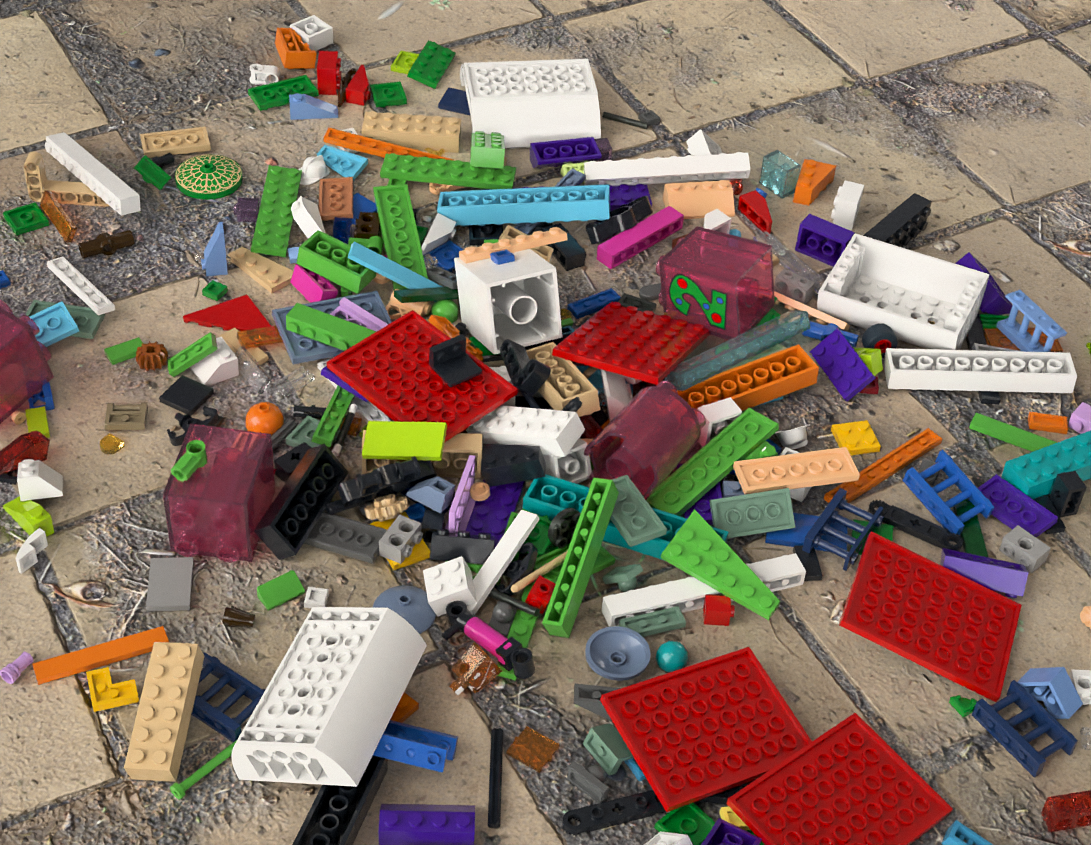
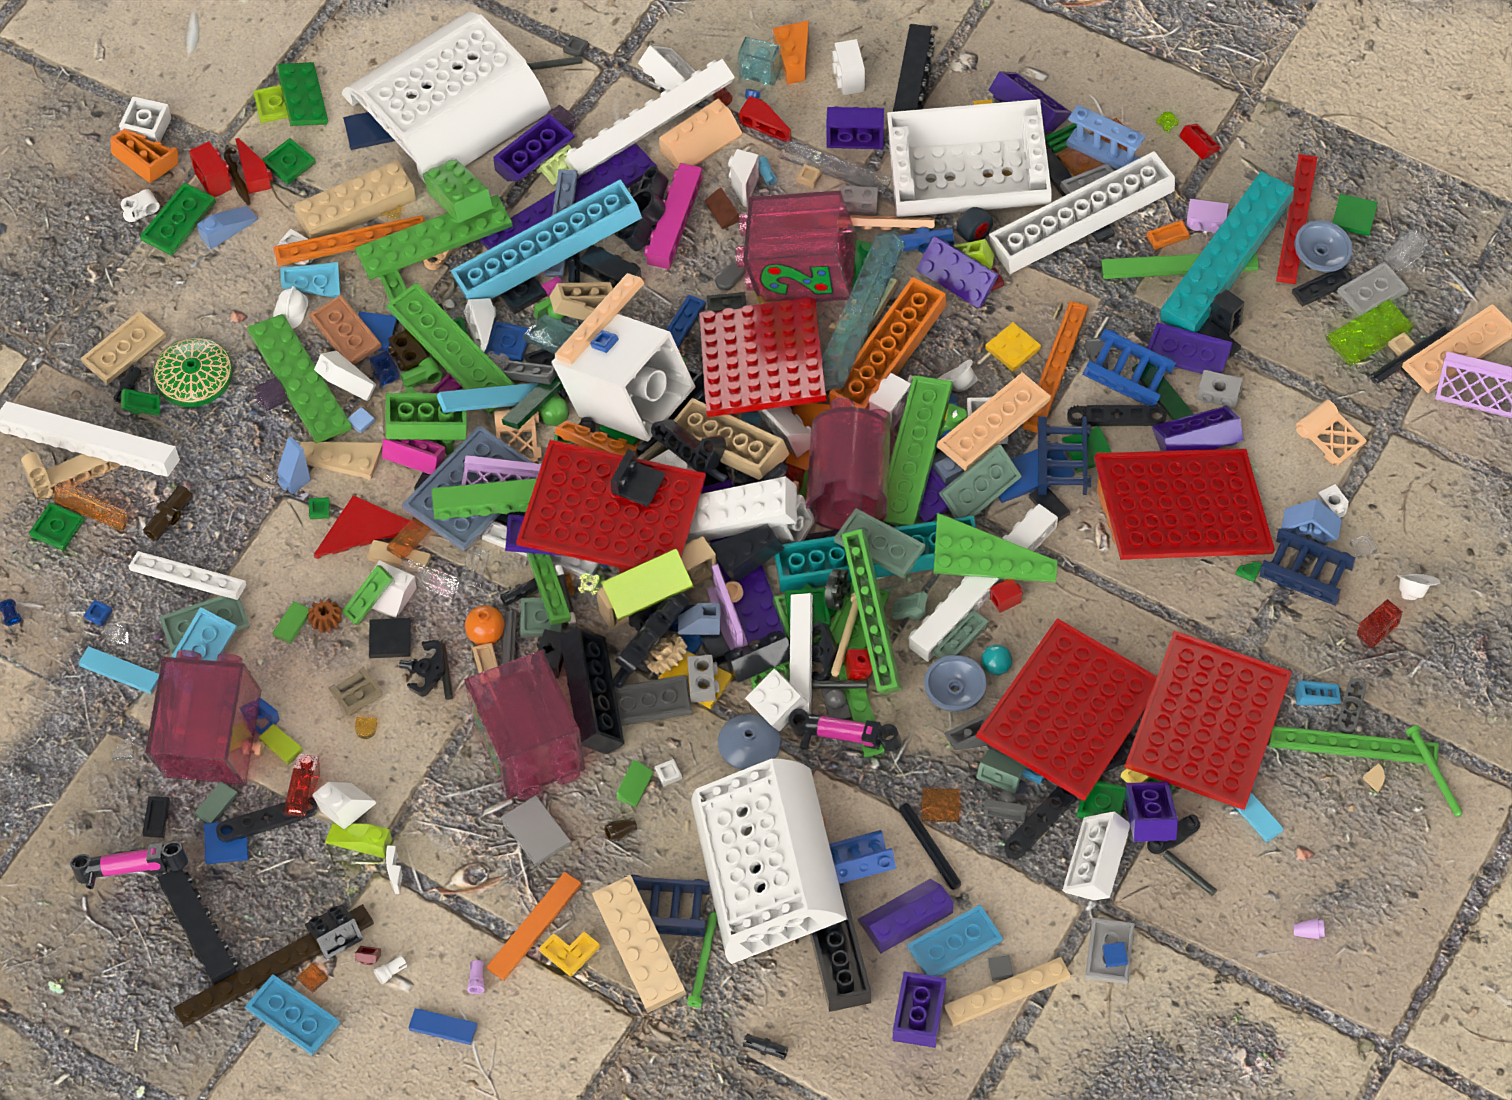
camera: 25 degrees left, 15 degrees up
bright green piece [171,440,208,482] -> none
clear orange torso [449,642,502,695] -> none

